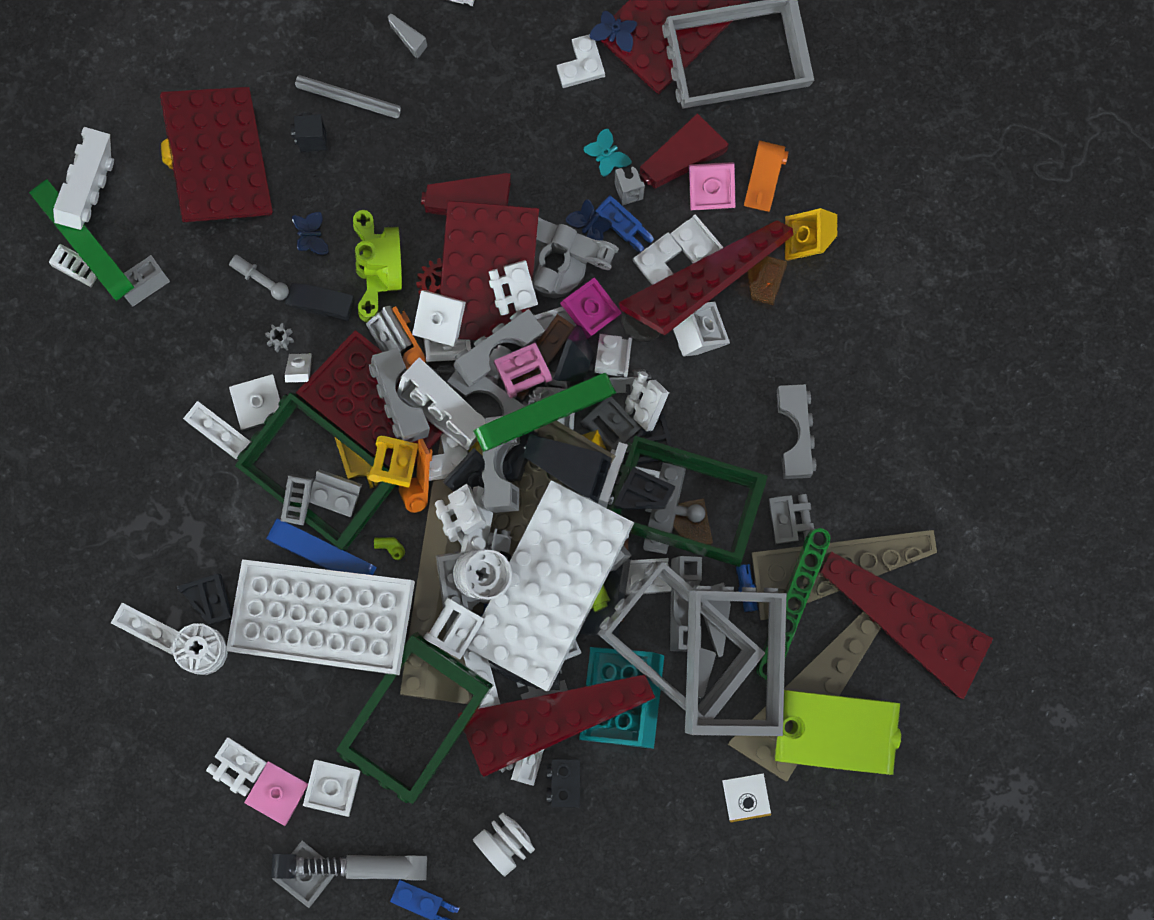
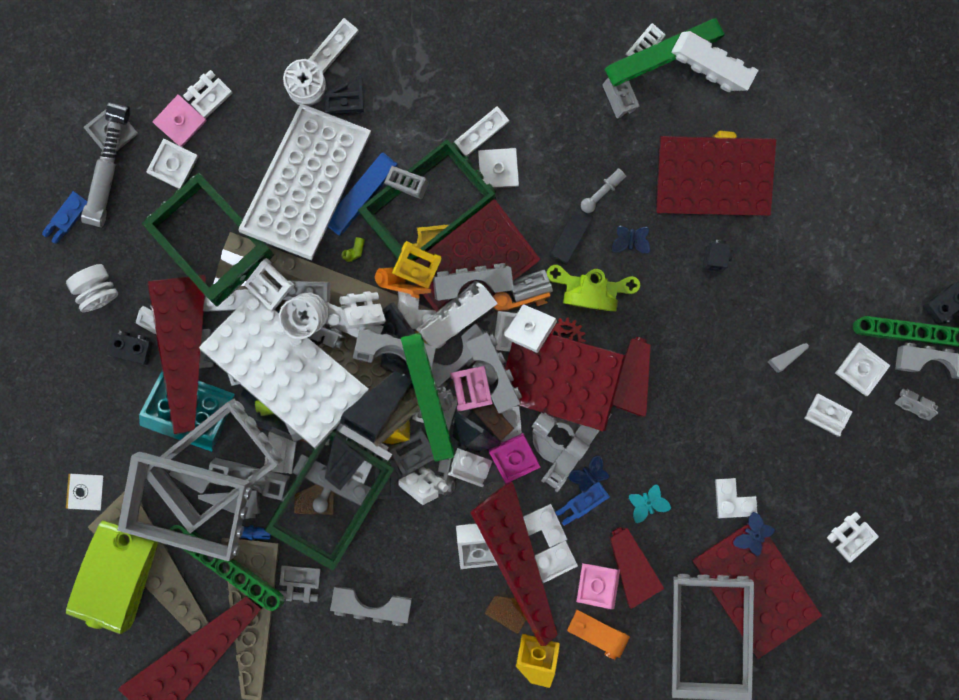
camera: 100 degrees right, 5 degrees up
light grey gear [265,323,294,352] -> none
white plate [285,353,312,382] -> none
light grey axle [295,75,401,118] -> none
light grey plate [309,469,362,517] -> none
white plate [488,260,538,315] -> none
light grey hinge [614,167,645,206] -> none

